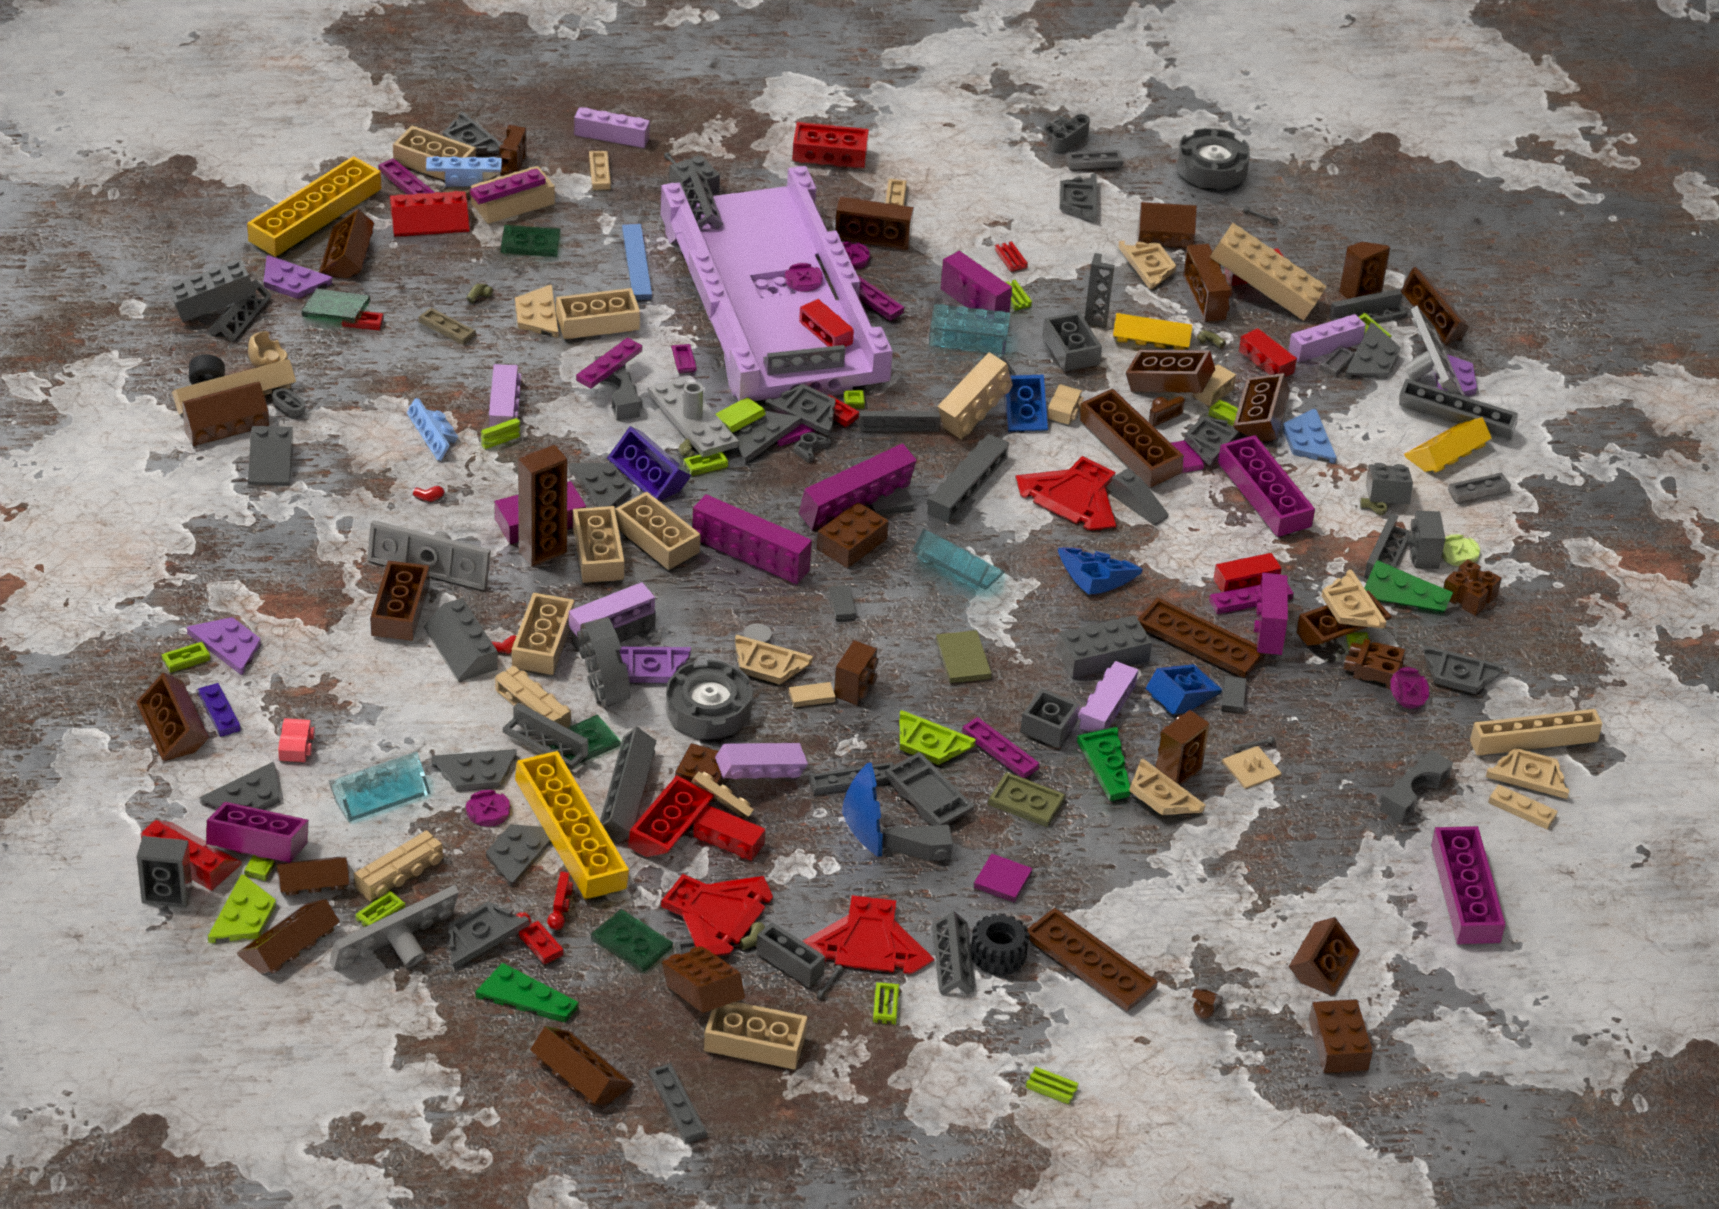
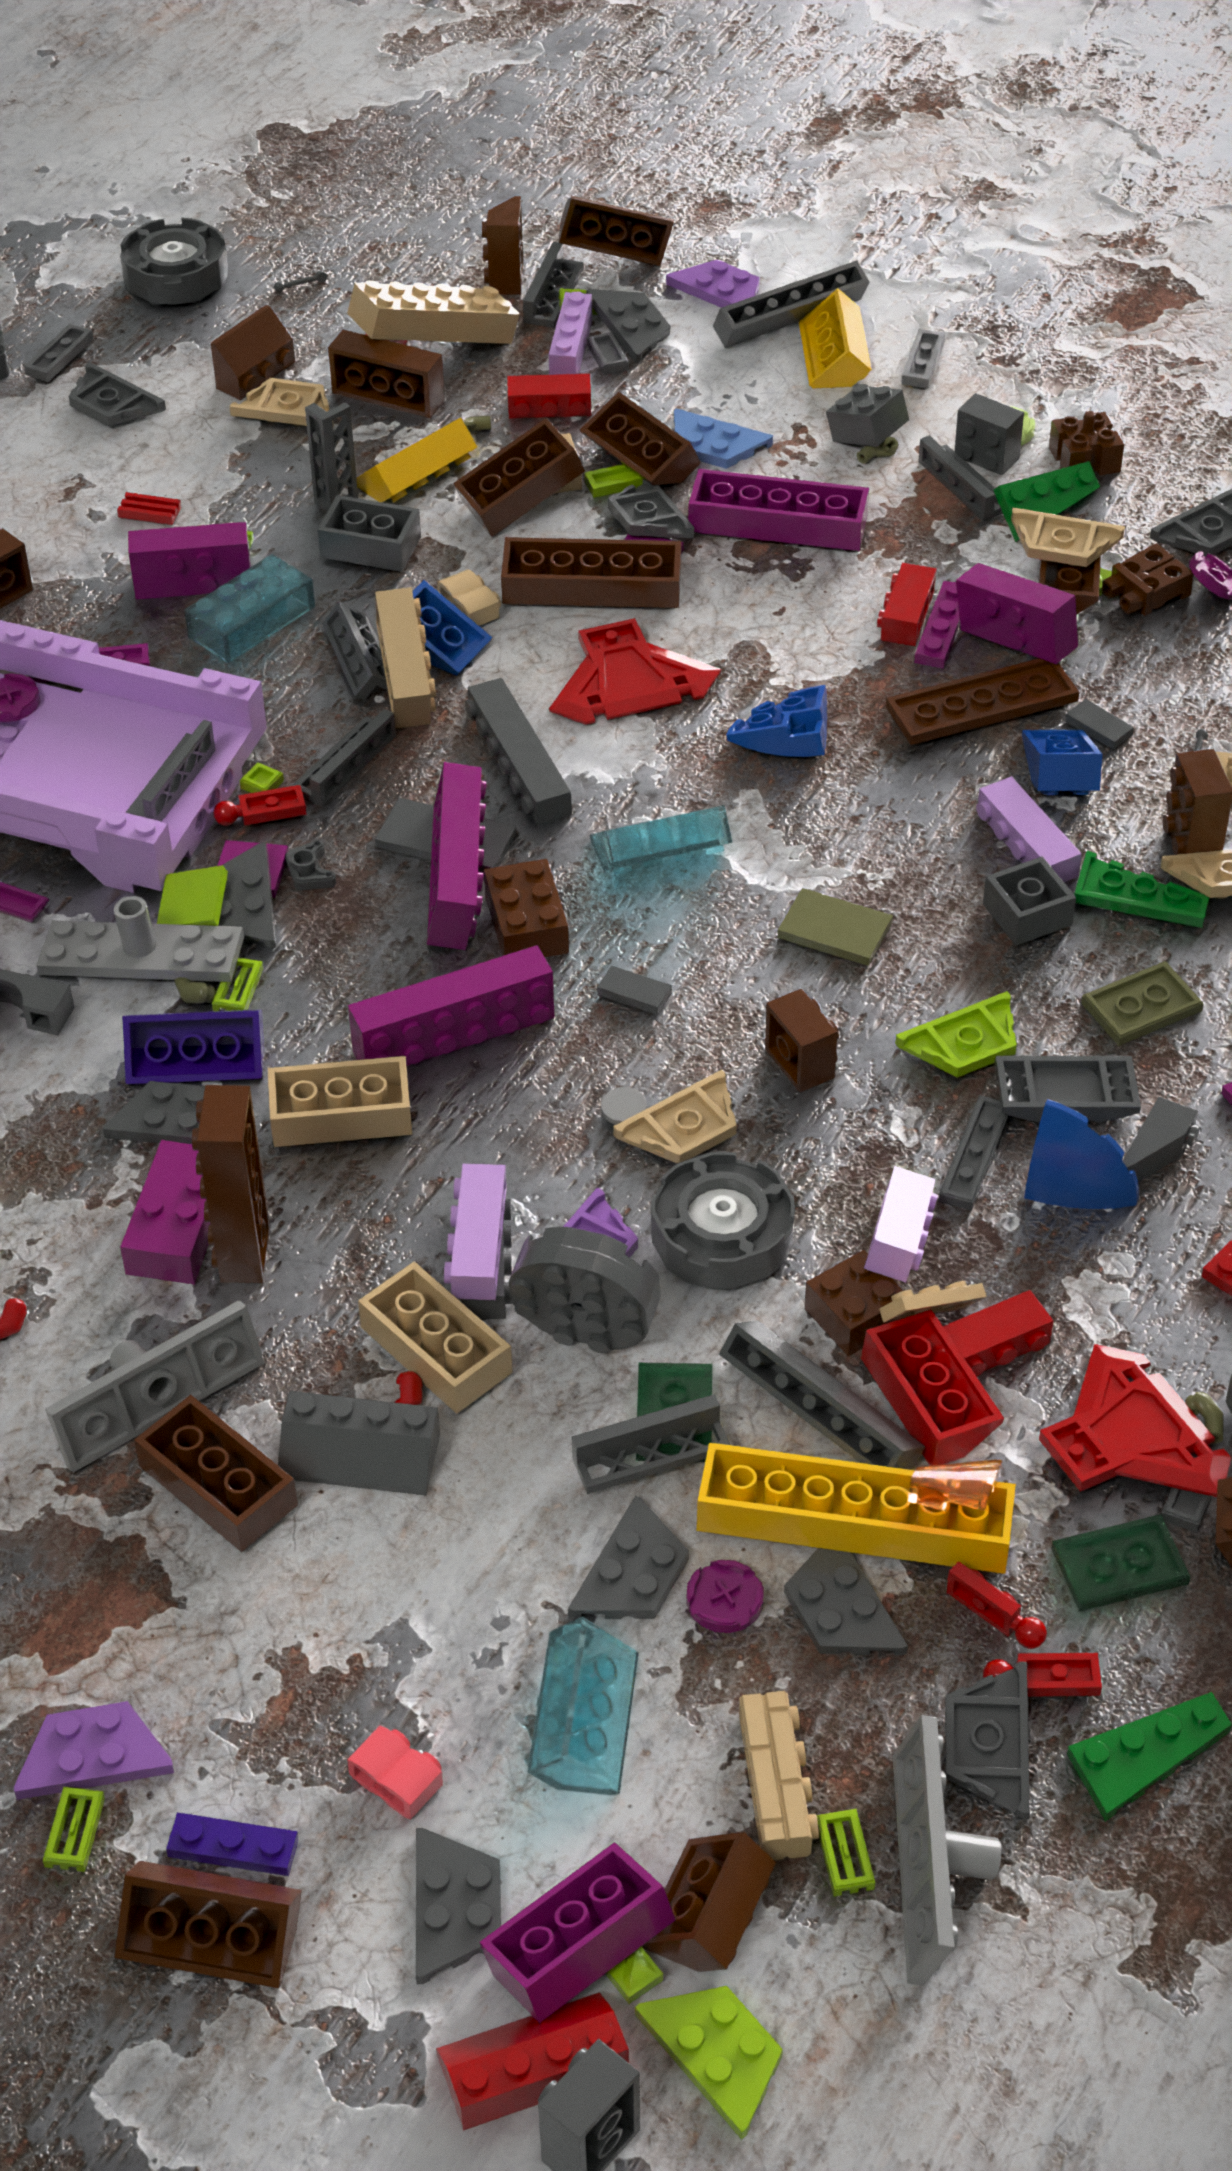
camera: 50 degrees left, 5 degrees up
reddish brown slope [236,899,340,974] -> none
tan brick [495,665,571,728] -> none
tan brick [573,506,624,583] -> none
dark grey wing [765,384,836,436] -> none
tan tile [789,682,835,708] -> none
red brick [799,299,854,348] -> none
magenta plate [962,717,1039,779] -> none
dark grey brick [1056,615,1152,679] -> none
dark grey slope [1111,469,1169,526] -> none
reddish brown tile [1148,396,1185,427] -> none
light grey plate [1404,306,1465,396] -> none
none -> clear orange slope [908,1459,1003,1511]

